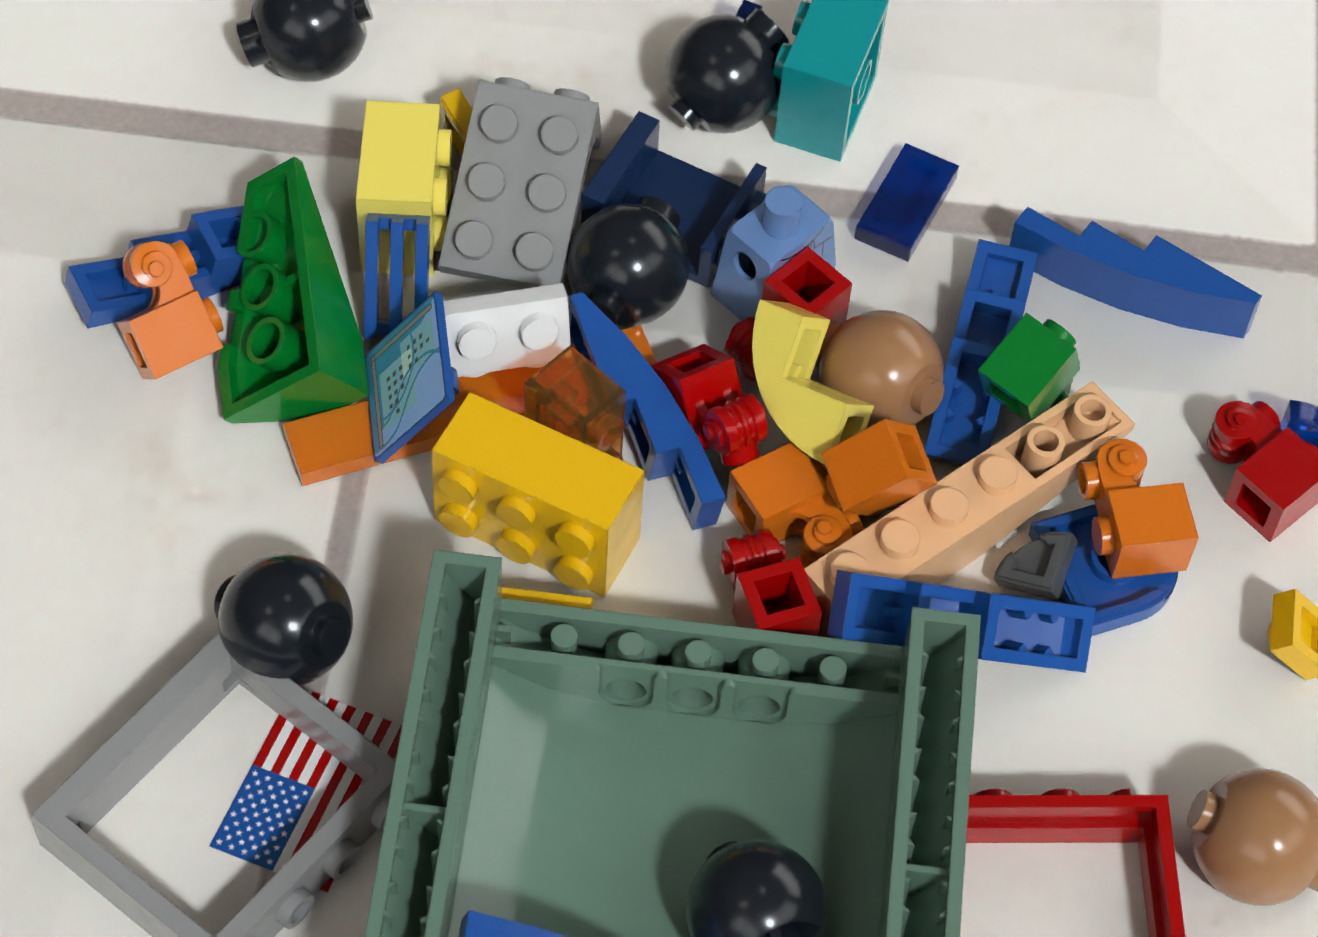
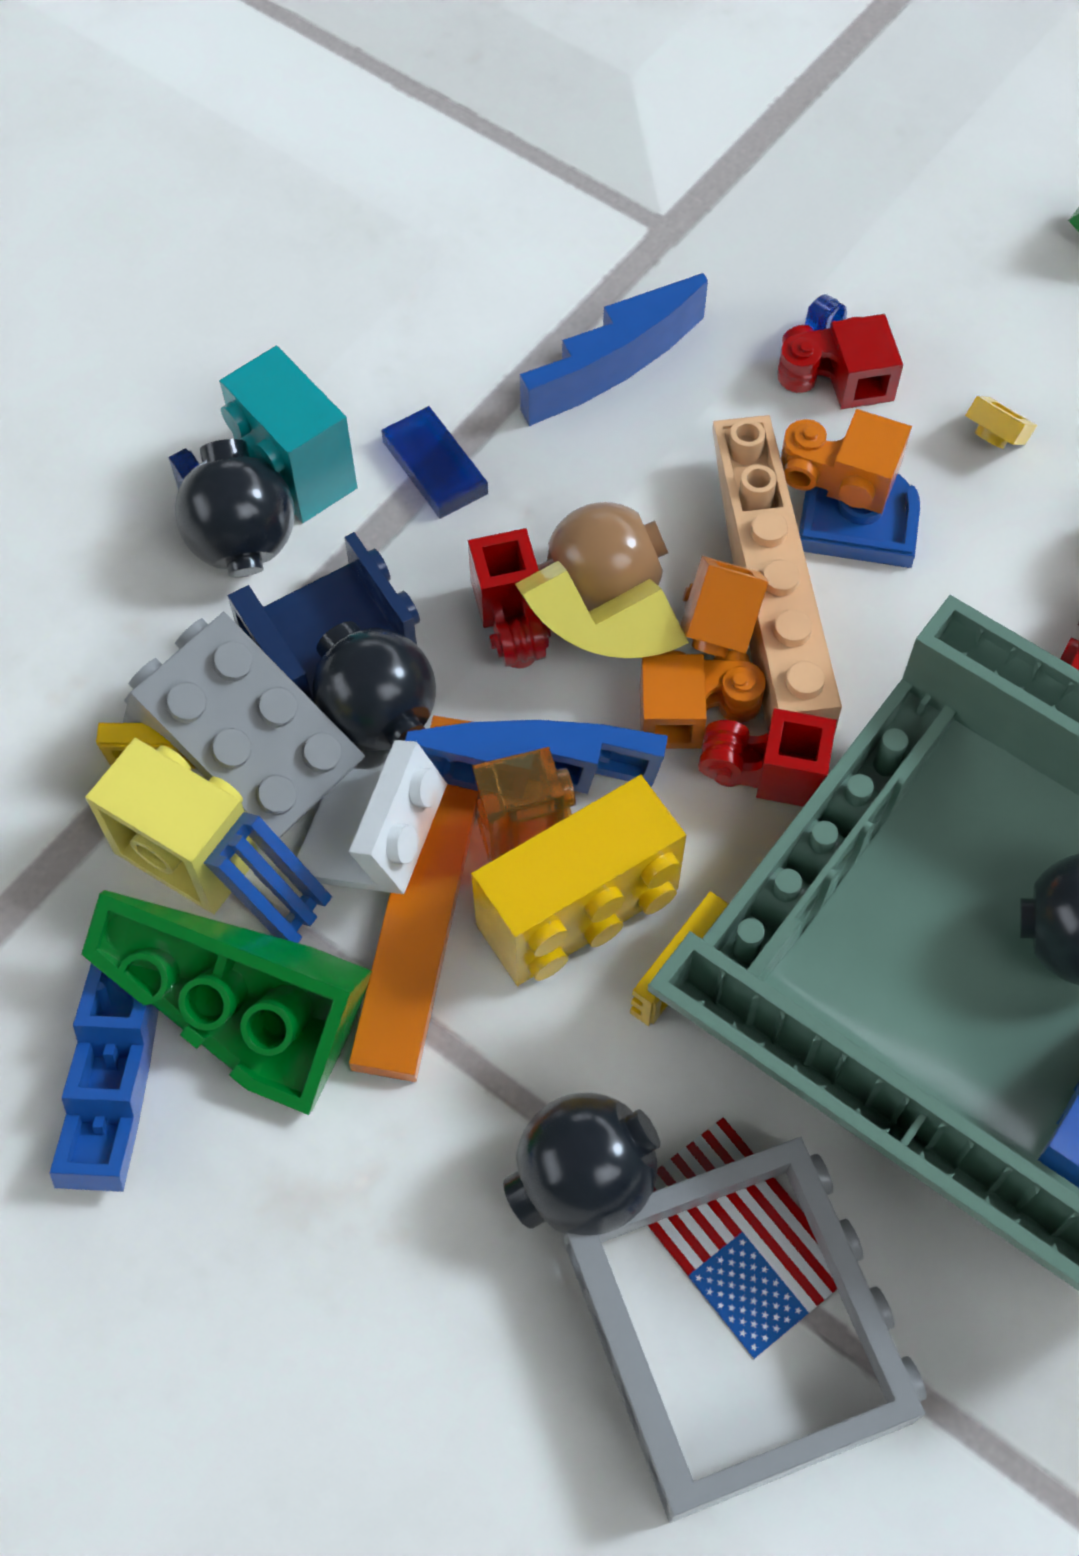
camera: 55 degrees left, 5 degrees up
orange brick [116,240,224,380] -> none
piece [364,291,460,464] -> none
red brick [650,344,768,466] -> none
medium blue torso [711,185,836,321] -> none
blue slope [827,570,1096,673] -> none
blue slope [925,239,1038,466] -> none
green brick [978,312,1080,423] -> none
dark grey tile [993,532,1078,600] -> none

